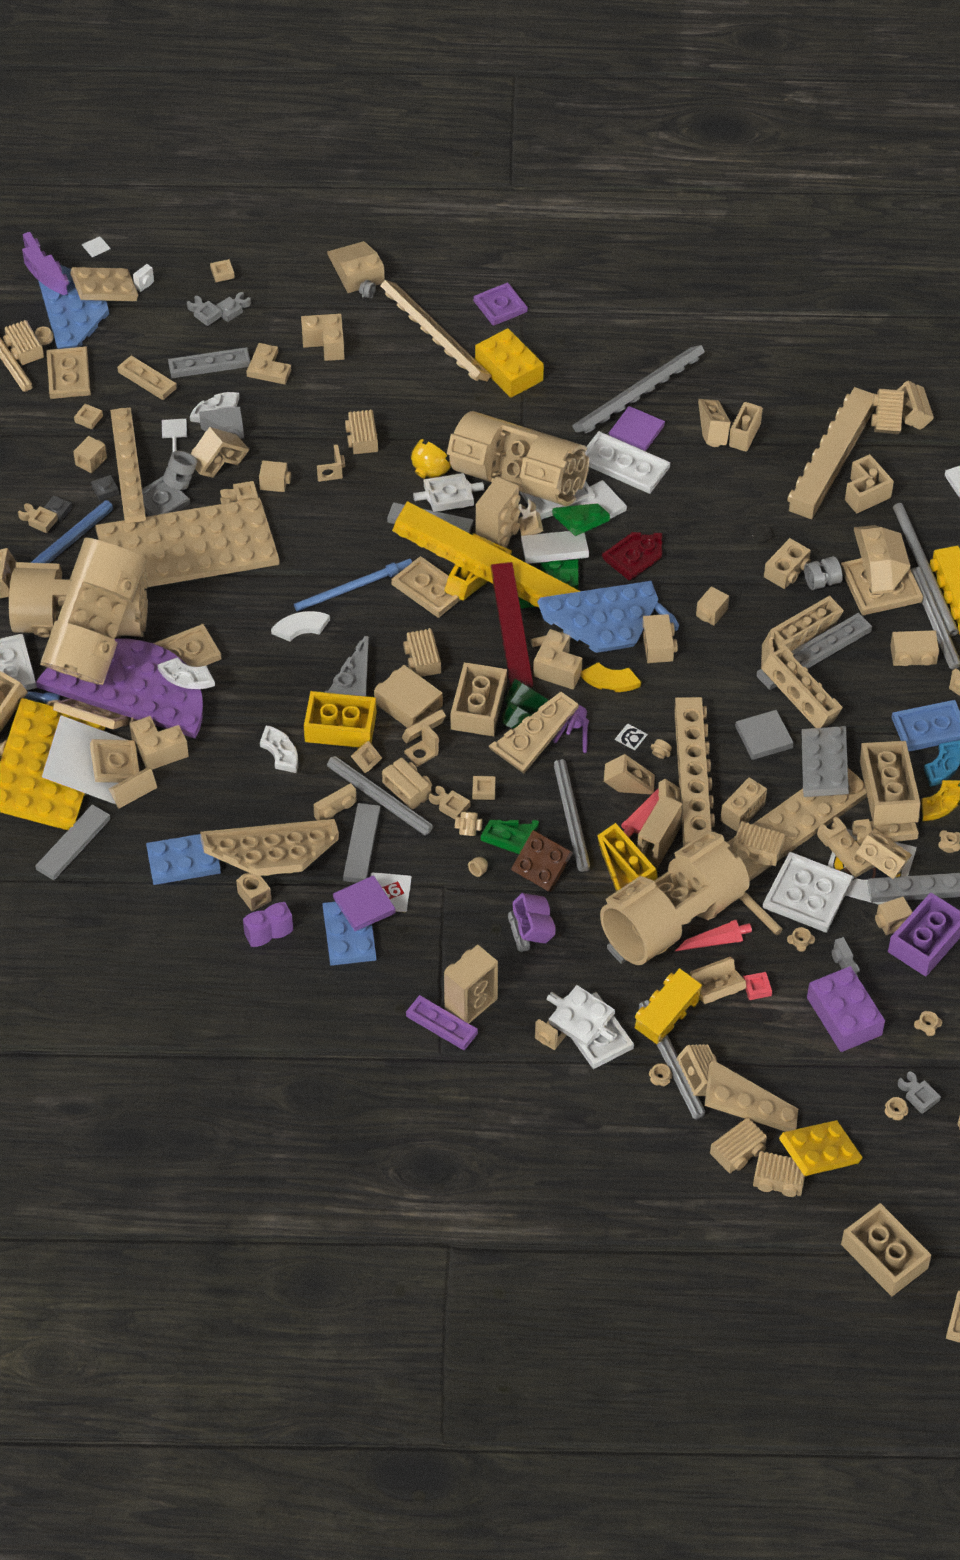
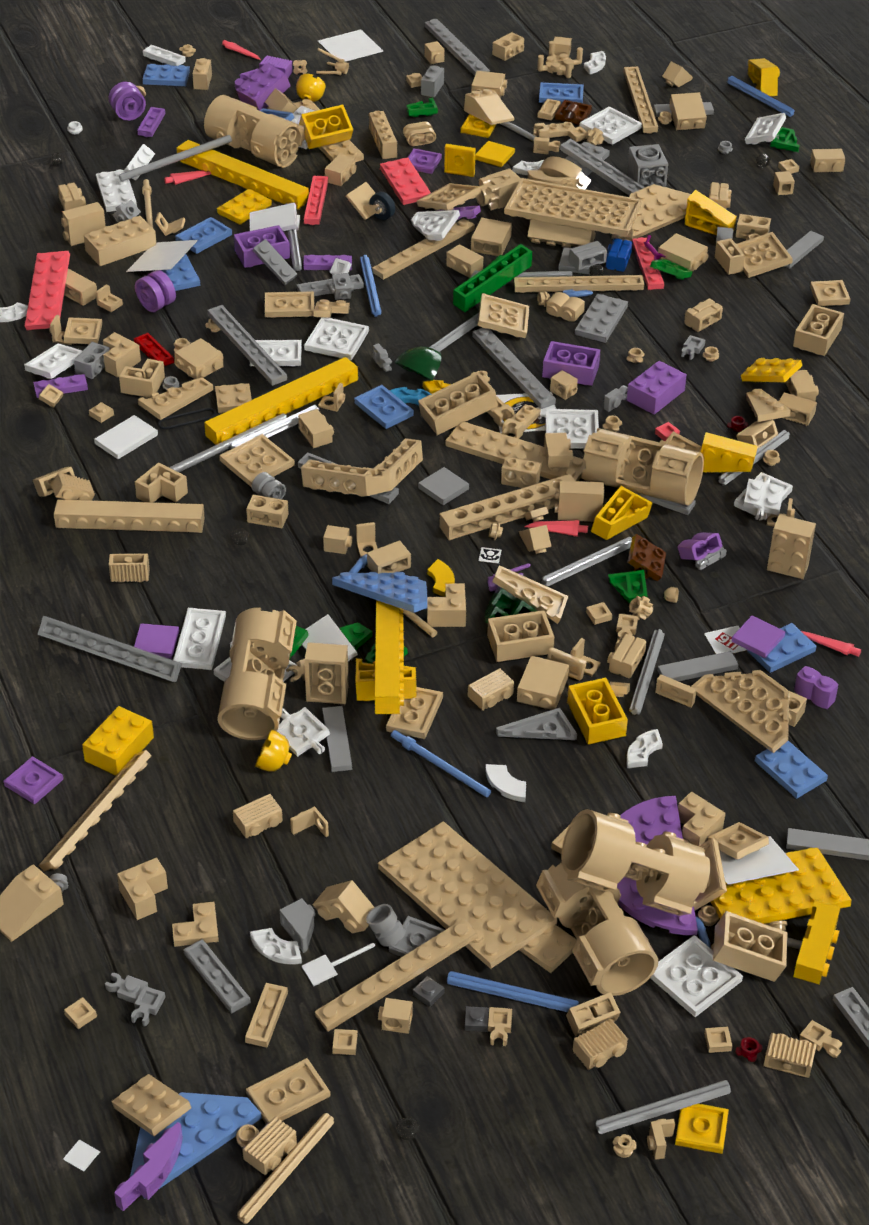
camera: 115 degrees left, 10 degrees down
tan slope [109,768,157,808] -> none
white plate [133,264,154,292] -> none
white tile [158,657,215,689] -> none
tan plate [220,481,258,504] -> none
tan brick [259,461,291,492] -> none
medium lavender plate [406,995,478,1050] -> none
dark red tile [490,562,533,688] -> none
dark red tile [602,532,662,580] -> none
tan slope [698,399,731,447] -> none
light grey plate [802,726,849,797] -> none
tan wedge [854,525,910,594] -> none
tan brick [856,829,912,879] -> none
none -> tan bracket [356,522,377,557]
none -> dark red plate [727,416,748,432]
none -> coral bar [801,631,861,657]

